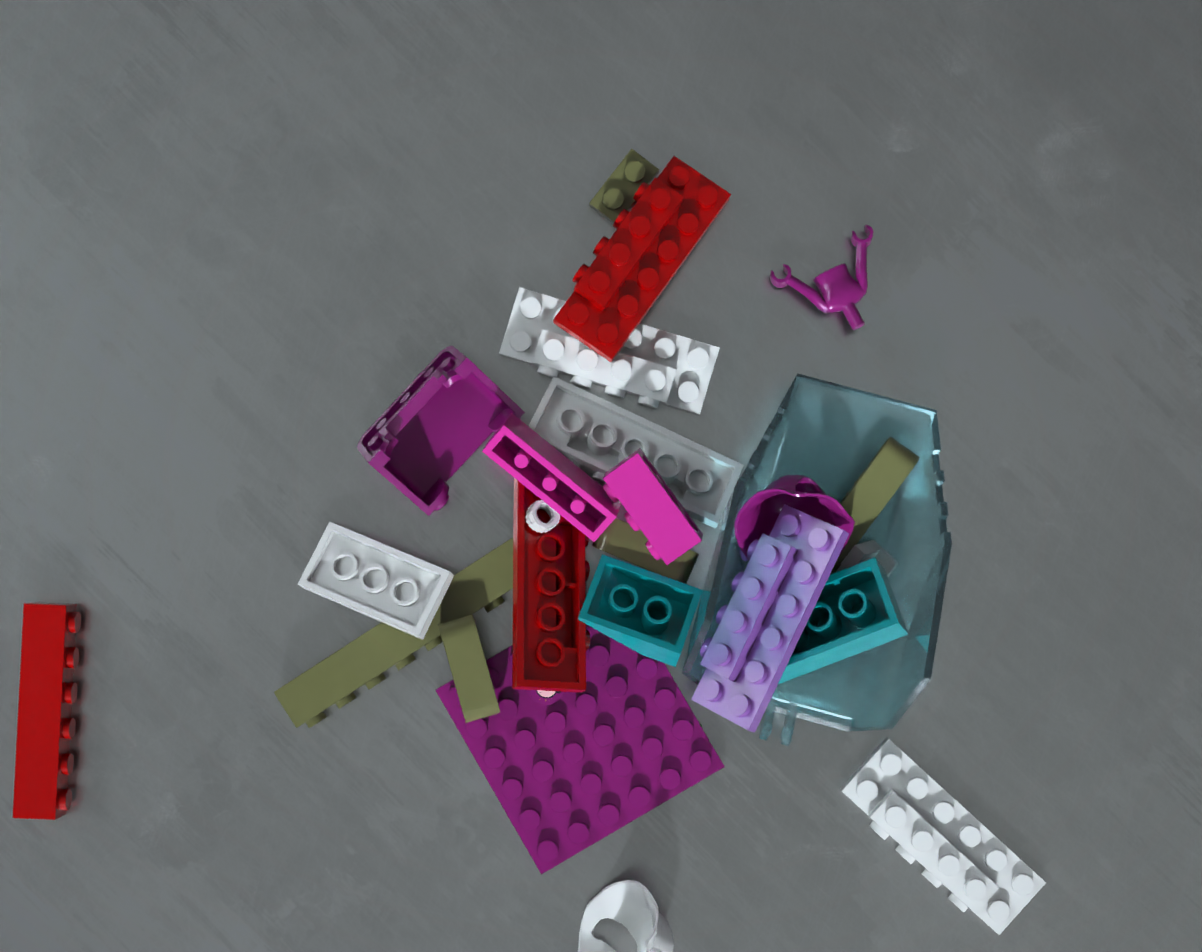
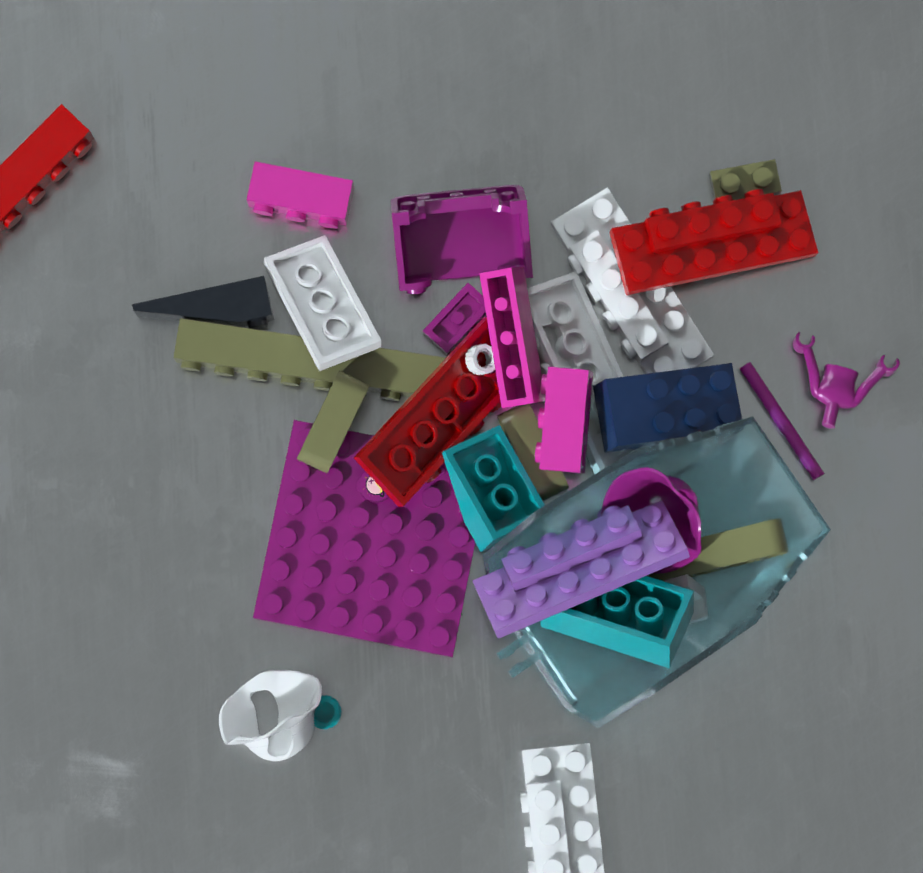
camera: 40 degrees right, 5 degrees down
none -> black slope [132,276,274,330]
none -> dark pink brick [246,161,354,229]
none -> teal tile [314,695,342,729]
none -> magenta plate [422,283,486,355]
none -> dark blue brick [593,363,744,453]
none -> magenta bar [740,362,825,481]

